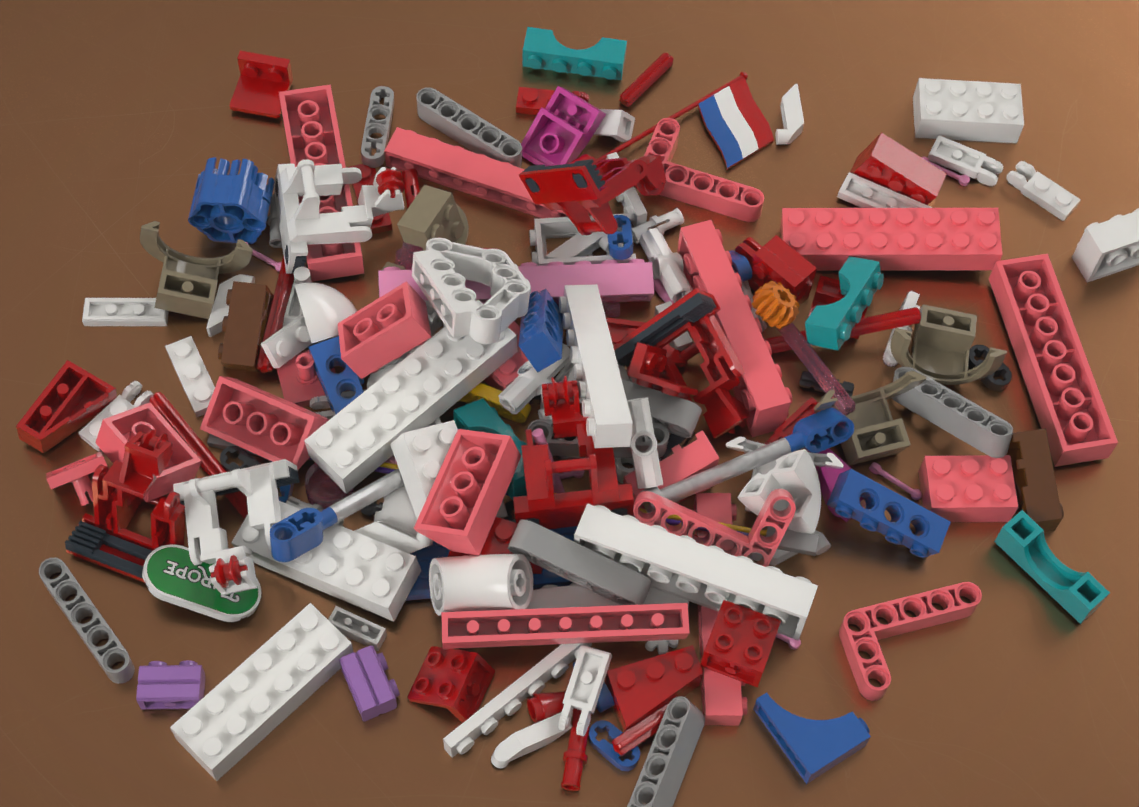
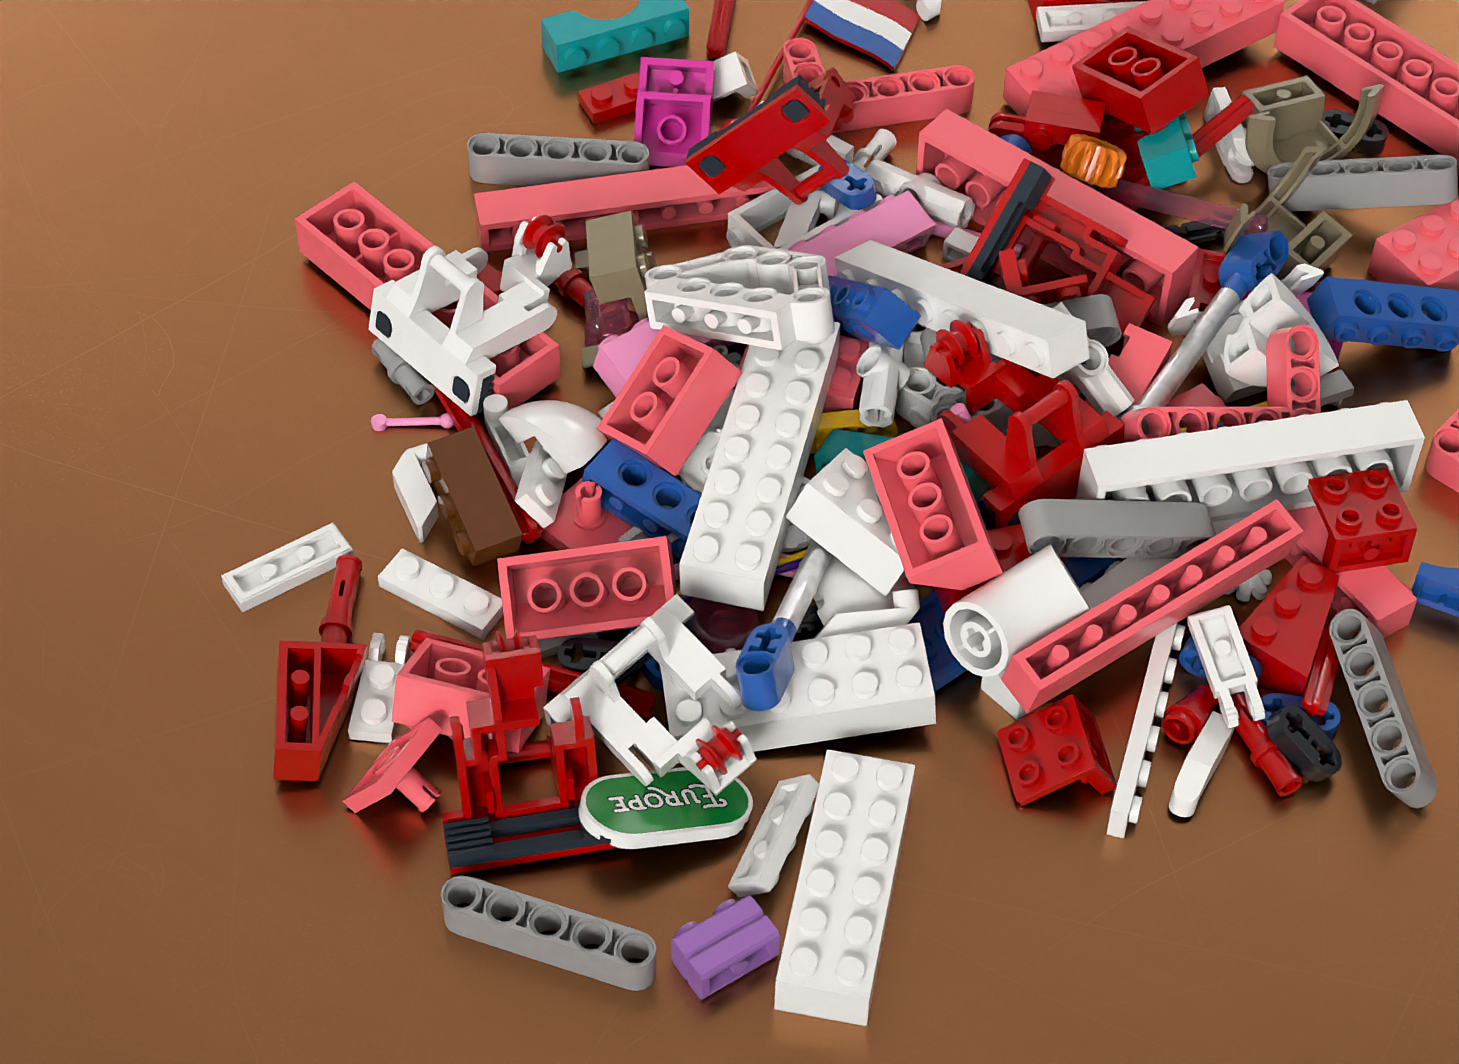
camera: 30 degrees left, 10 degrees down
dark tan piece [140,221,253,319] -> none
blue piece [188,157,275,244] -> none
red bracket [229,50,293,118] -> none
white piece [328,606,387,651] -> none
medium lavender brick [339,645,400,721] -> none
light grey beam [361,86,394,168] -> none
none -> red pin [319,555,363,643]
none -> white plate [728,774,819,898]
none -> red brick [1072,26,1209,135]
none -> black beam [1266,705,1342,782]

